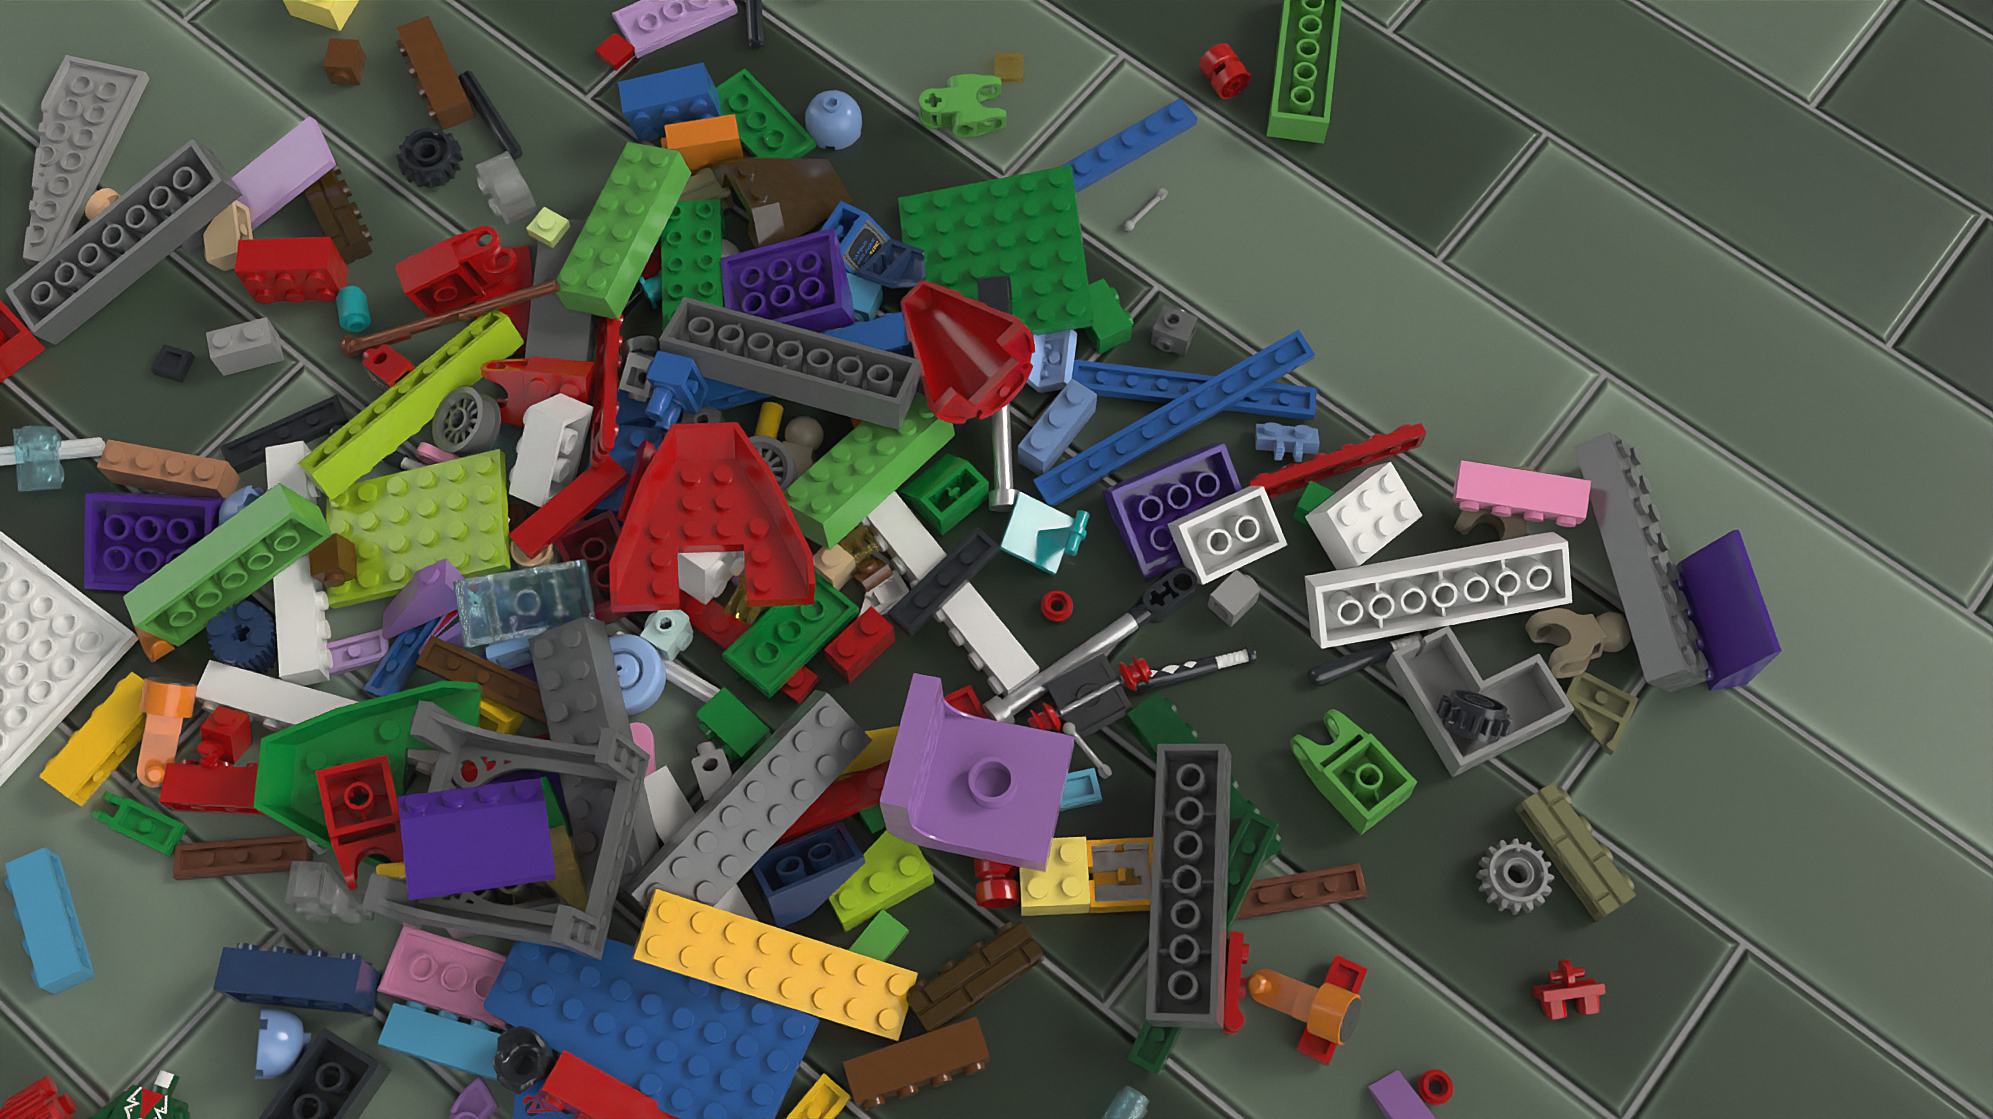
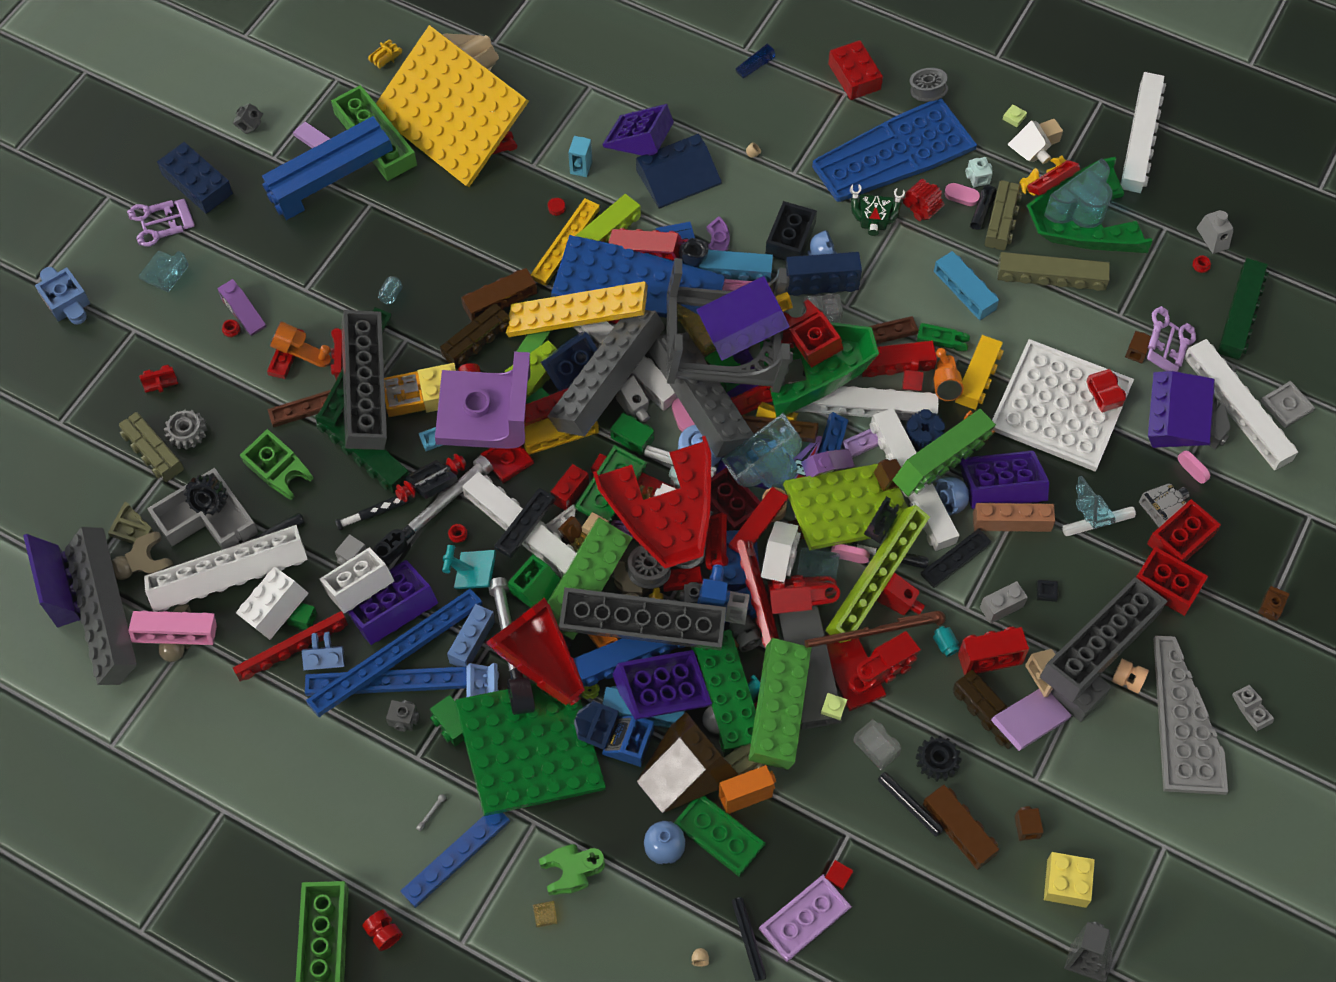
camera: 170 degrees right, 5 degrees down
dark grey wheel [432,386,501,458] -> none
blue brick [618,63,722,141] -> none
light grey hinge [1062,722,1112,779] -> none
none -> black hinge [864,496,900,544]

